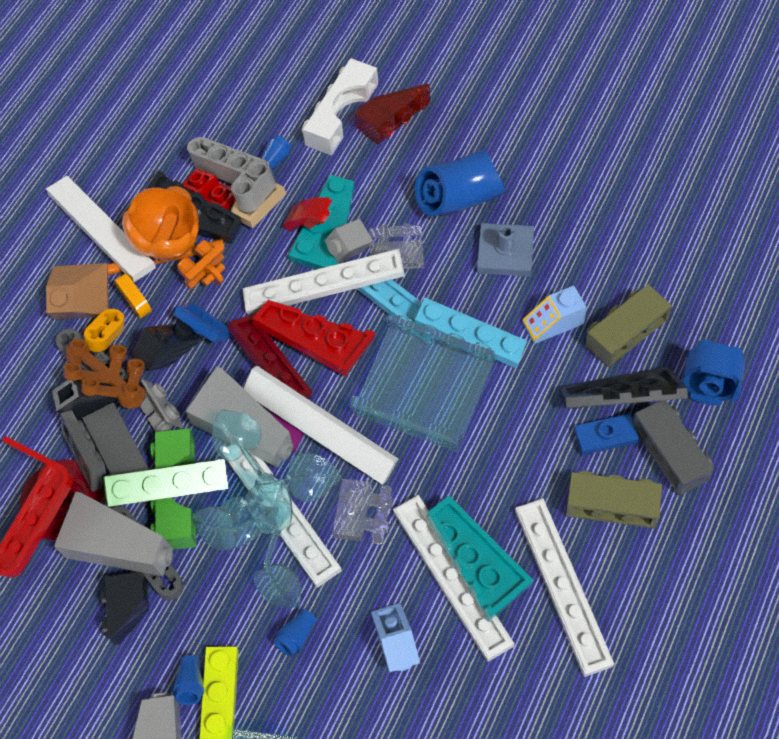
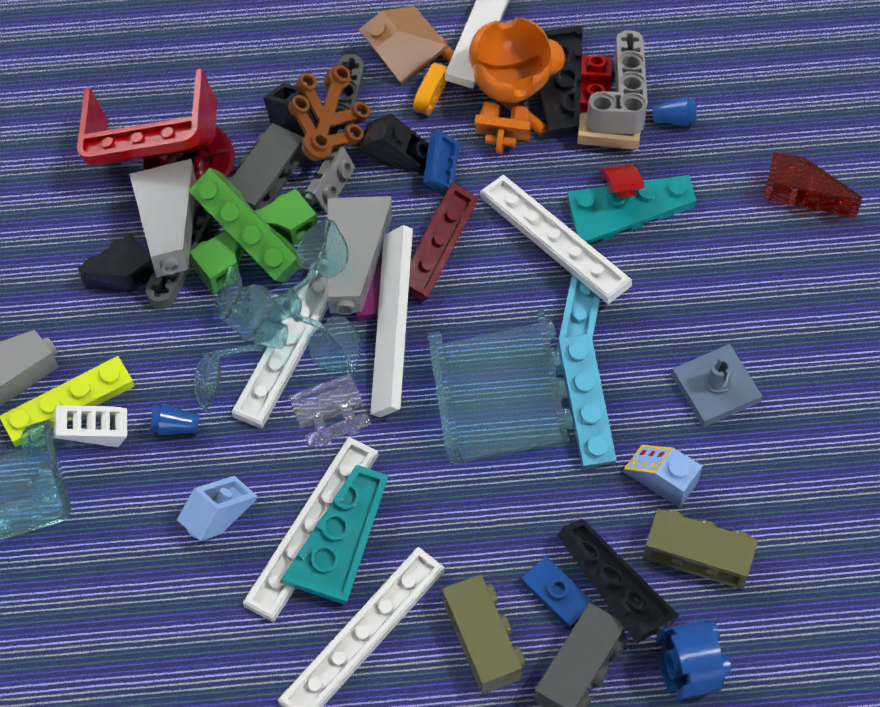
camera: 55 degrees right, 0 degrees up
dark grey plate [61,410,106,492] -> none
light orange beam [84,309,124,352] -> none
blue cone [172,655,204,705] -> none
red wing [253,300,376,377] -> none
white arch [302,58,378,156] -> none
light grey brick [325,219,373,263] -> none
clear plate [369,223,424,269] -> none
blue brick [415,148,507,216] -> none
none -> white slope [54,405,127,447]

